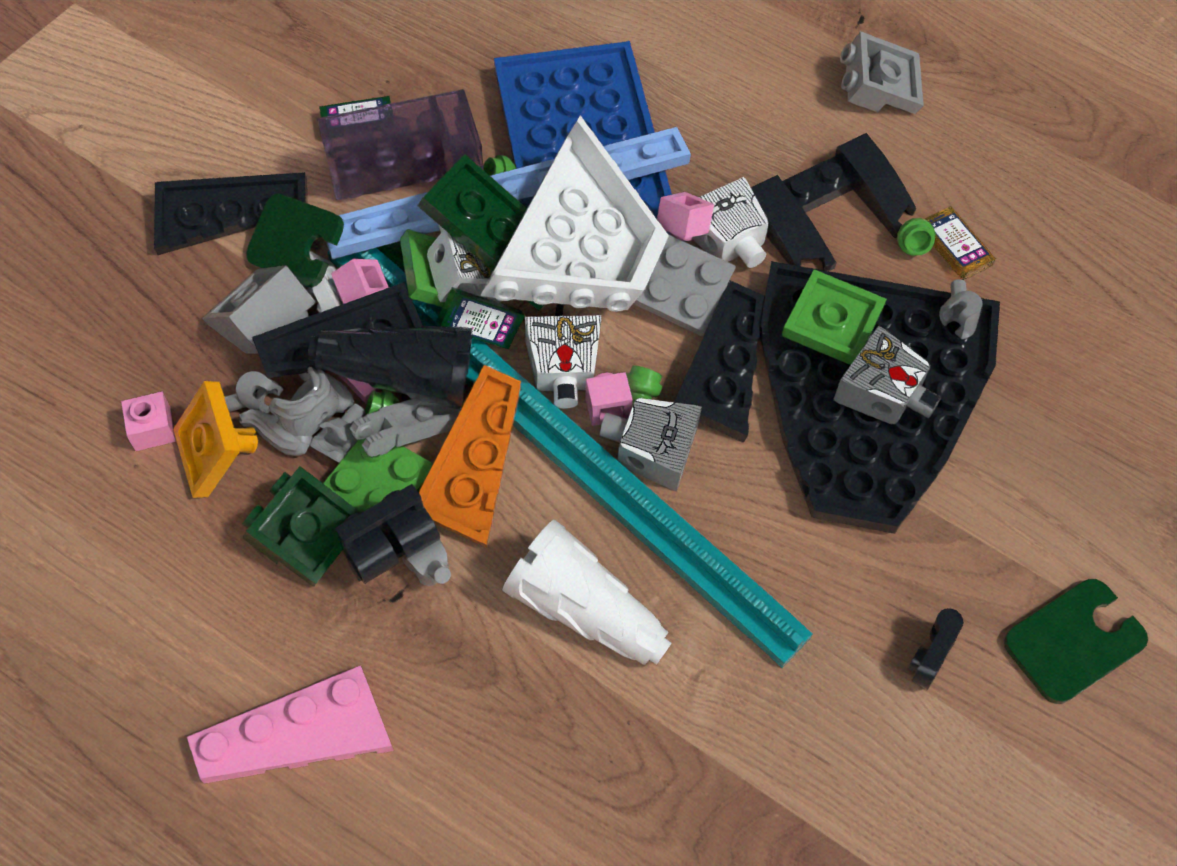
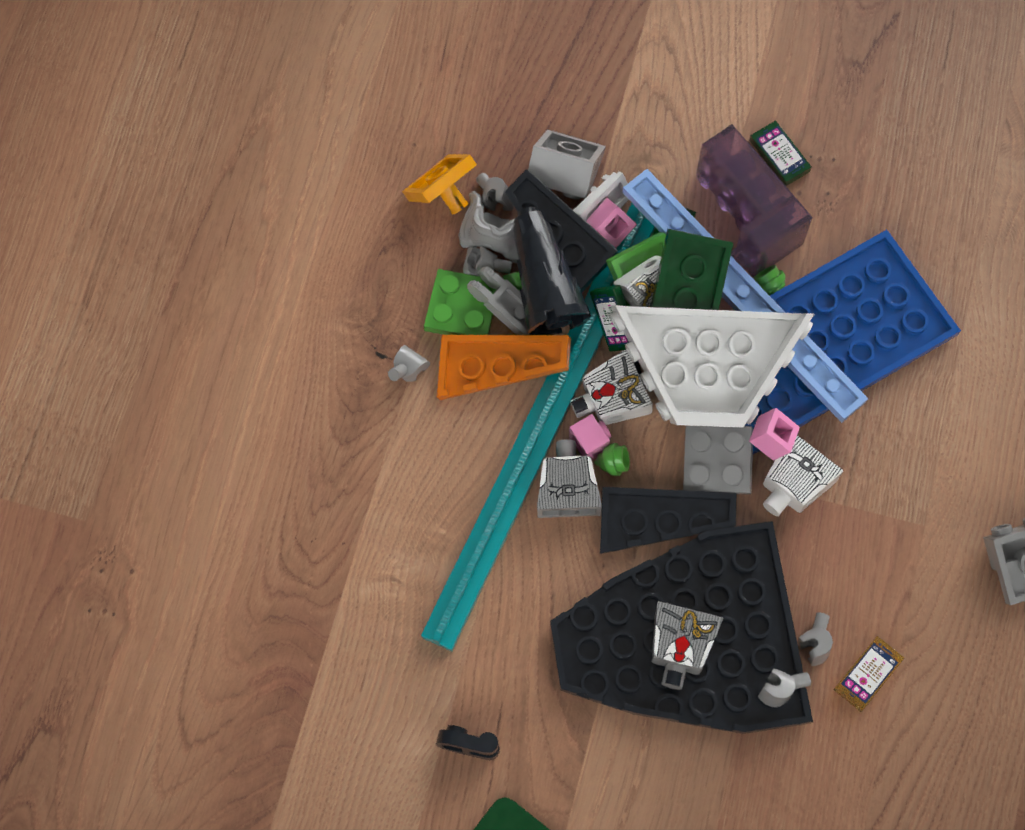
camera: 75 degrees right, 10 degrees up
bright pink plate [121,392,176,451] -> none
black wing [154,172,308,255] -> none
bright pink wing [187,665,394,784] -> none
dark green plate [242,466,360,587] -> none
dark green piece [246,194,344,288] -> none
black plate [335,484,440,584] -> none
white cone [502,519,671,665] -> none
black wedge [750,133,916,271] -> none
bright green plate [782,269,887,365] -> none
bright green plate [897,218,936,256] -> none
none -> light grey piece [798,612,833,666]

